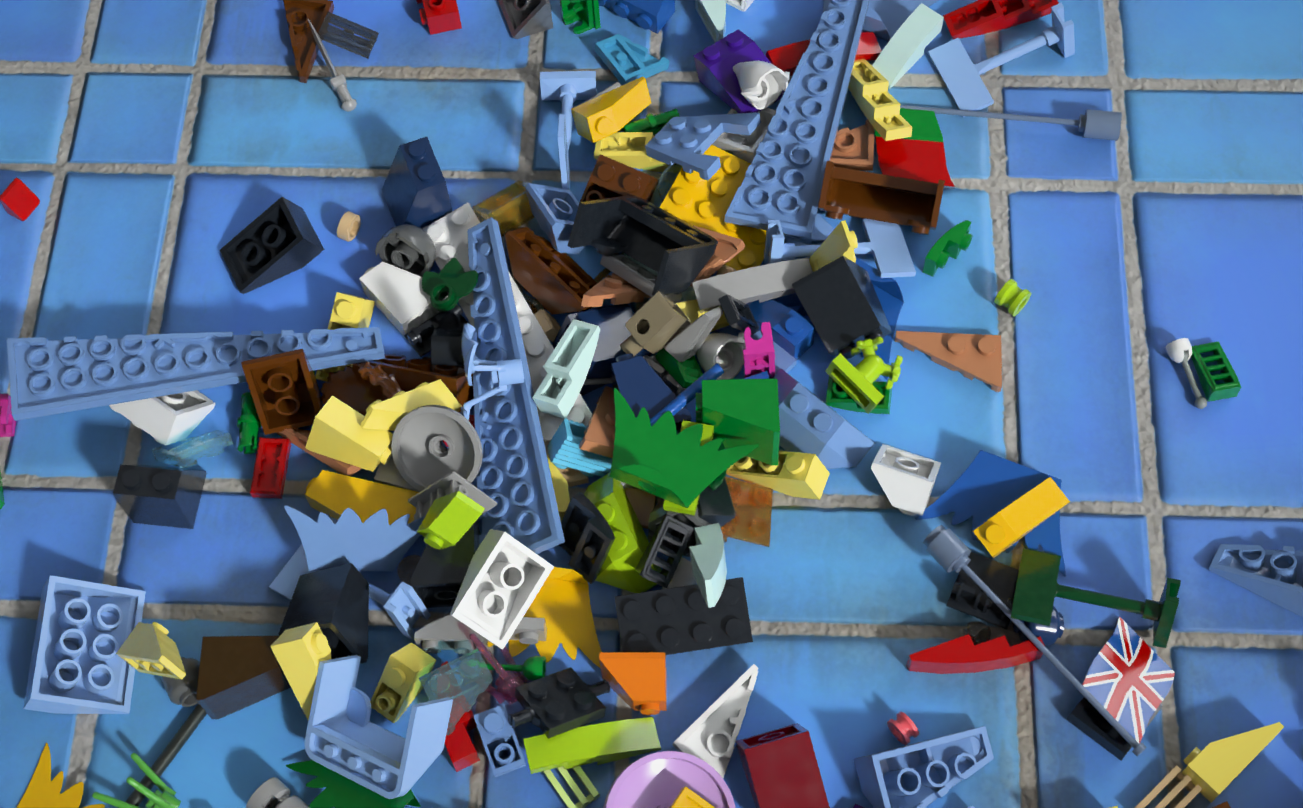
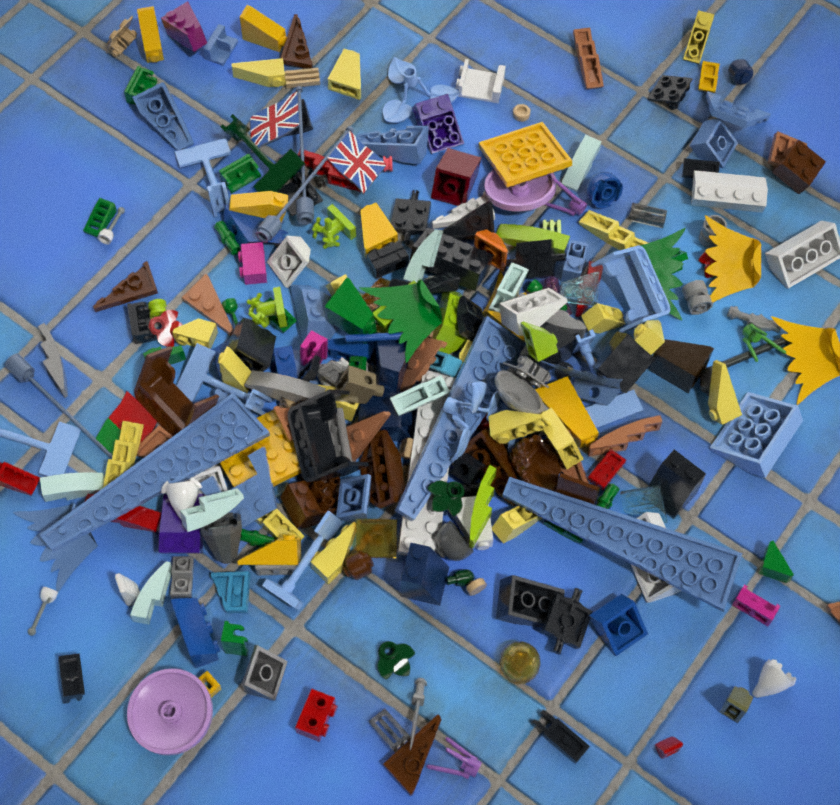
camera: 150 degrees left, 0 degrees up
none -> light grey slope [38,323,68,398]
none -> reddish brown wing [93,261,158,312]
none -> black hinge [127,302,156,345]
none -> plate [149,310,183,347]
none -> light grey slope [170,556,194,599]
none -> light yellow slope [173,318,218,349]
none -> light blue piece [175,138,231,217]
none -> light aqua slope [180,488,244,532]
none -> dark grey cone [201,512,242,564]
none -> green pin [214,221,241,255]
none -> green hinge [219,153,261,194]
none -> green hinge [222,298,238,326]
none -> dark pink brick [238,242,267,285]
none -> flag [256,126,386,242]
none -> light yellow slope [310,522,357,584]
none -> lime piece [312,204,356,249]
none -> reddish brown head [343,550,374,580]
none -> yellow slope [360,203,398,259]
none -> black brick [366,241,409,279]
none -> dark green plate [377,641,415,680]
none -> black plate [391,190,432,245]
none -> medium lavender plant [426,737,482,779]
none -> black wing [442,200,495,240]
none -> dark green cylinder [446,569,474,587]
none -> lime slope [469,465,497,548]
none -> light aqua slope [488,263,529,313]
none -> clear yellow cylinder [499,641,541,684]
none -> black hinge [531,710,590,764]
none -> black plate [541,588,593,655]
none -> nougat slope [588,415,662,457]
none -> blue slope [589,594,648,656]

